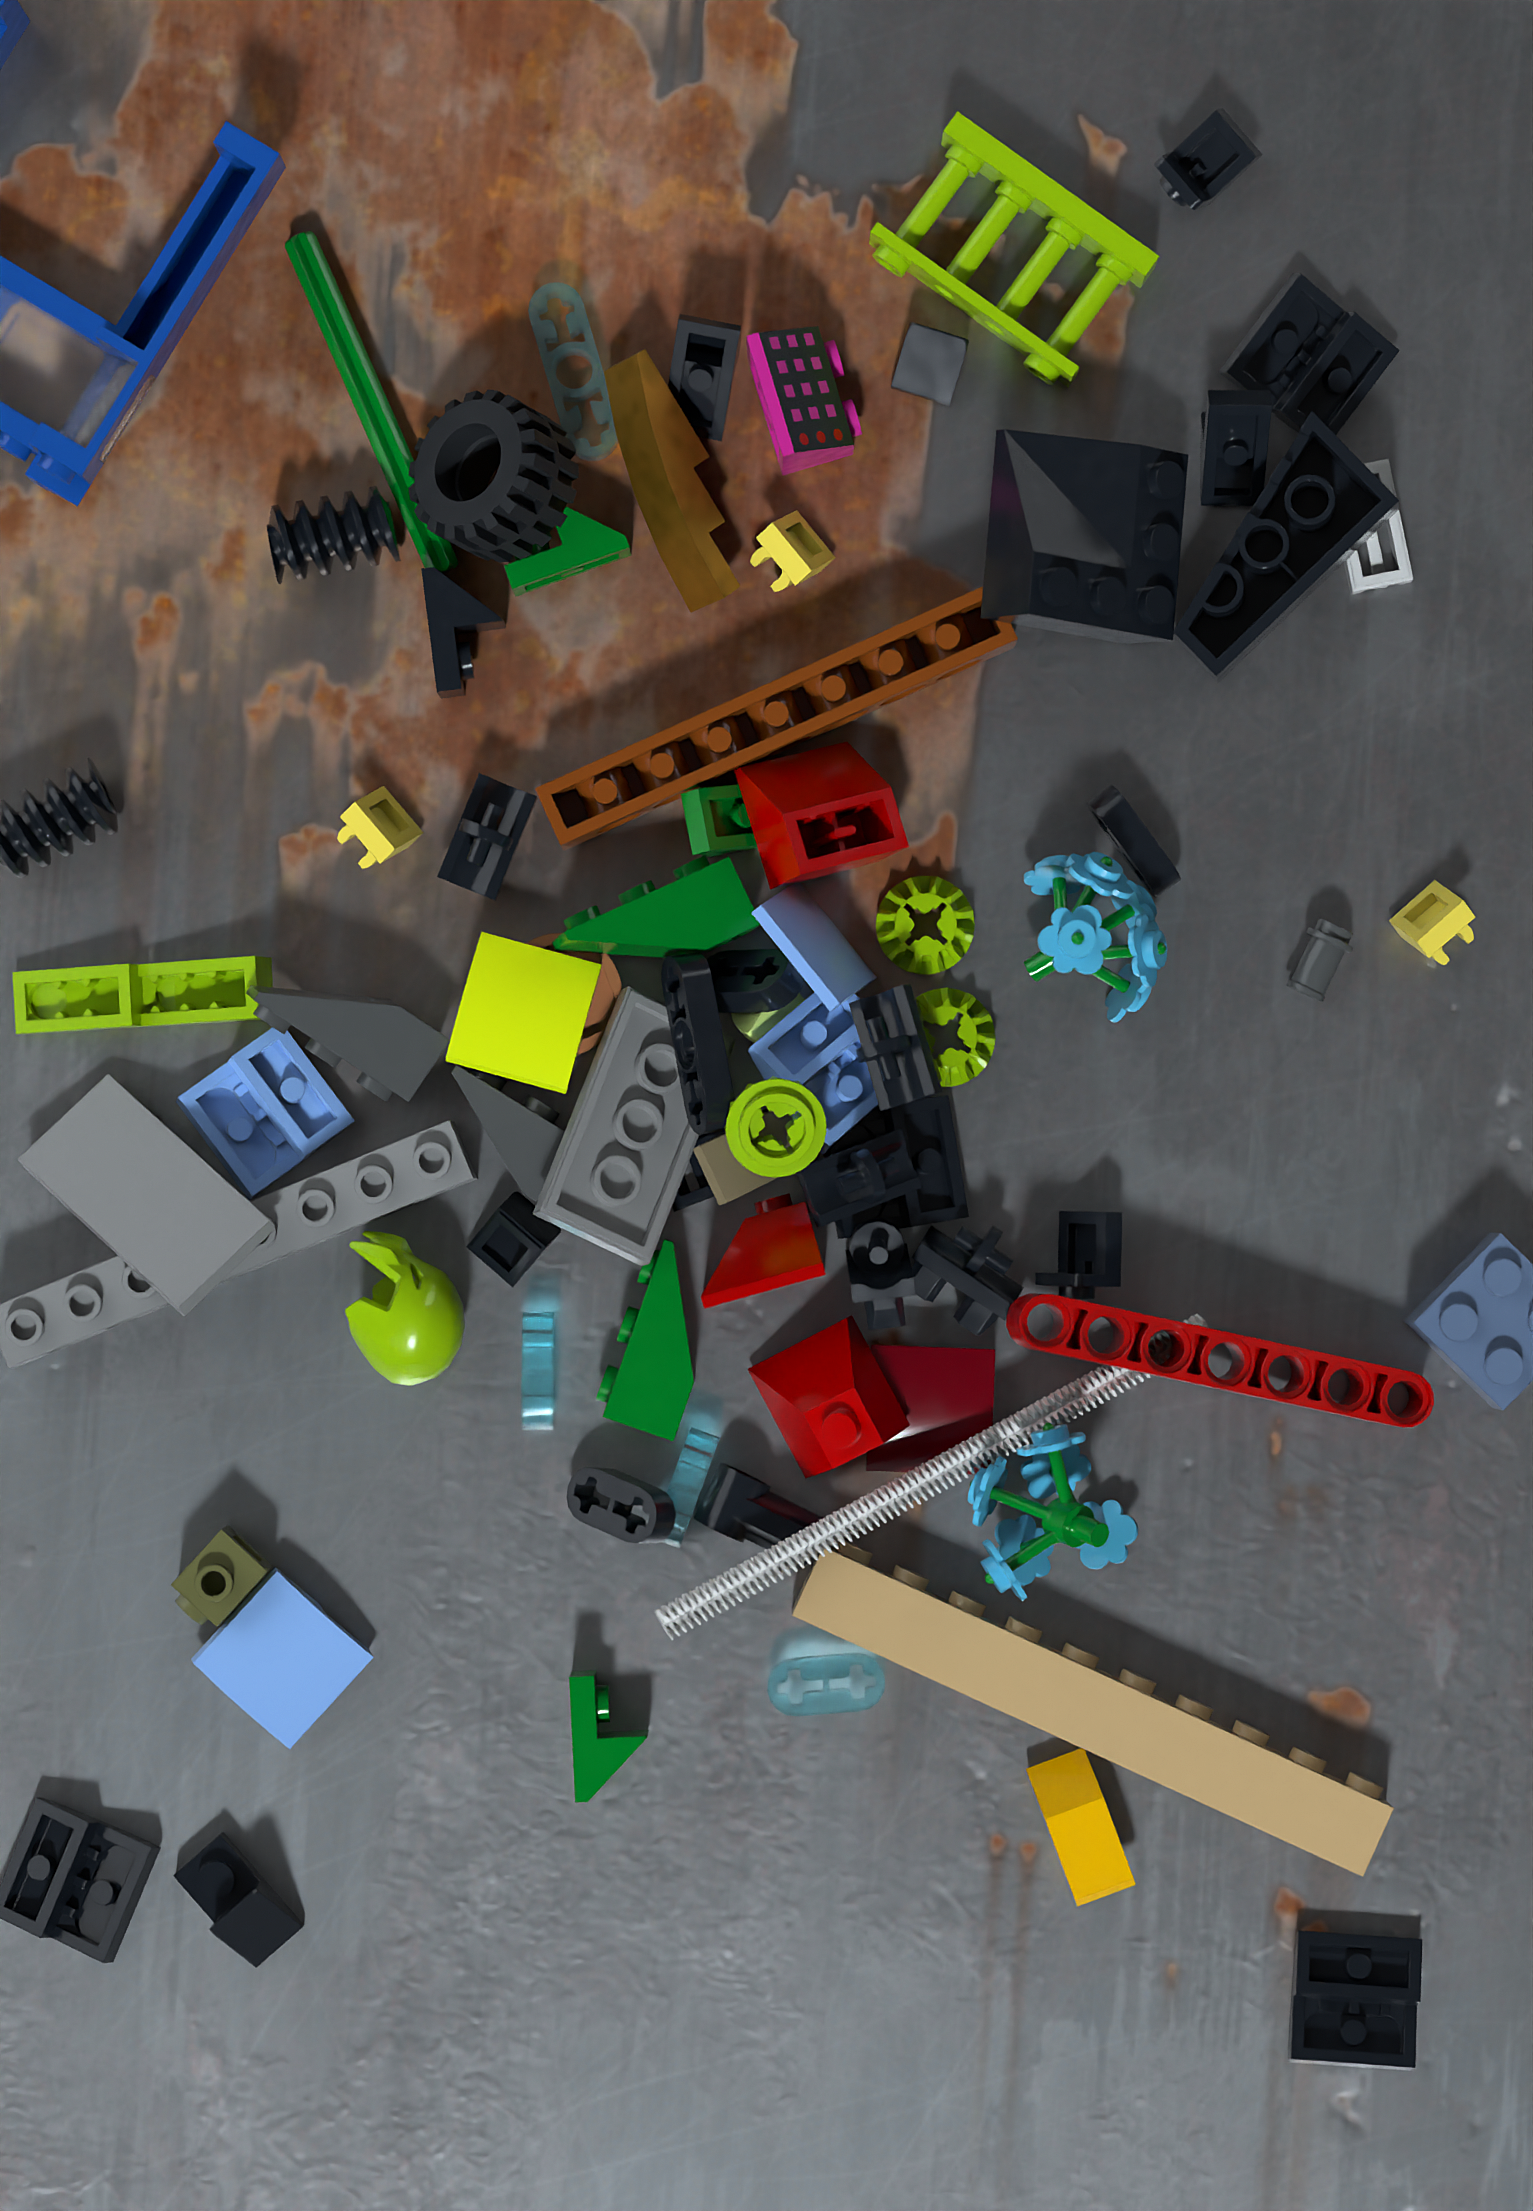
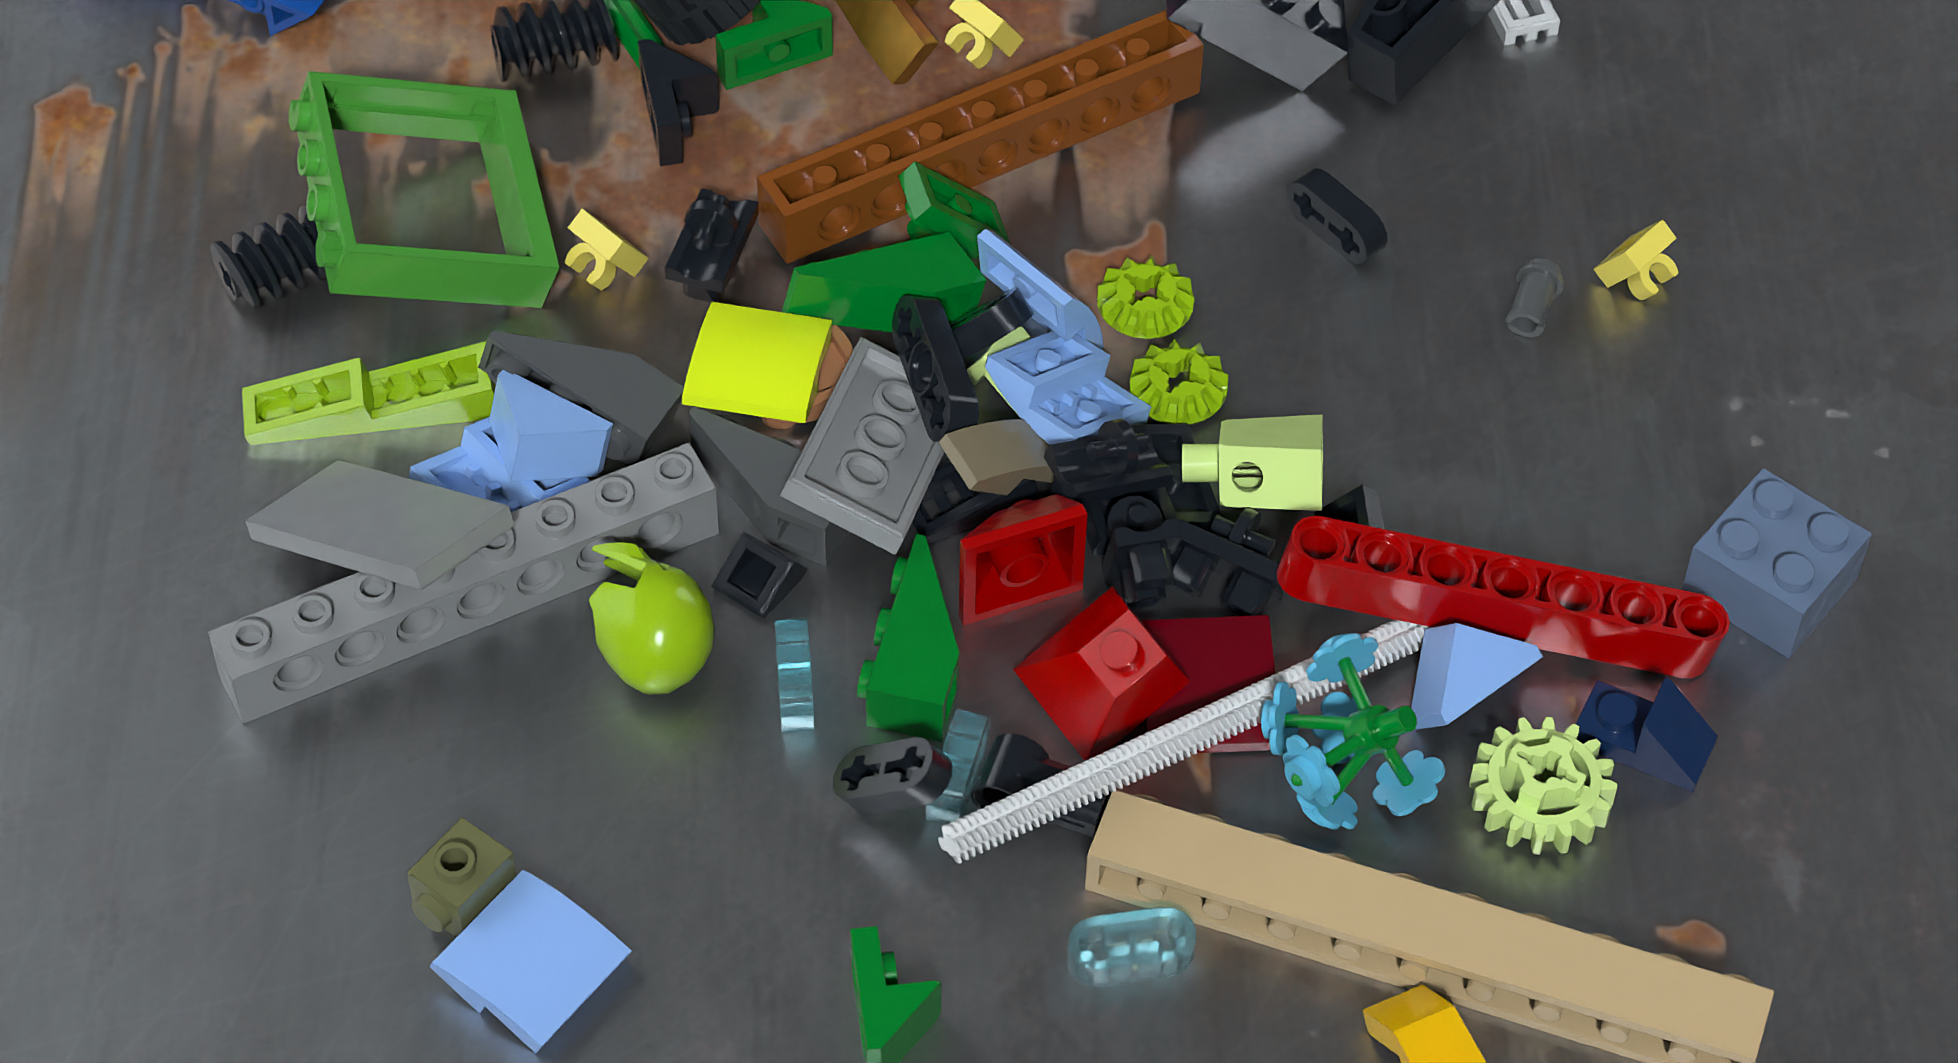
camera: 10 degrees left, 35 degrees down
lime gear [724,1076,826,1177] -> none
red slope [734,742,909,890] -> none
black hips [849,984,943,1111] -> none
medium azure plant [1023,852,1167,1023] -> none
none -> bright green window [288,71,560,308]
none -> light blue slope [489,370,613,482]
none -> yellowish green torso [1182,415,1323,511]
none -> light blue slope [1411,623,1543,730]
none -> yellowish green gear [1469,717,1618,855]
none -> dark blue slope [1576,677,1718,792]

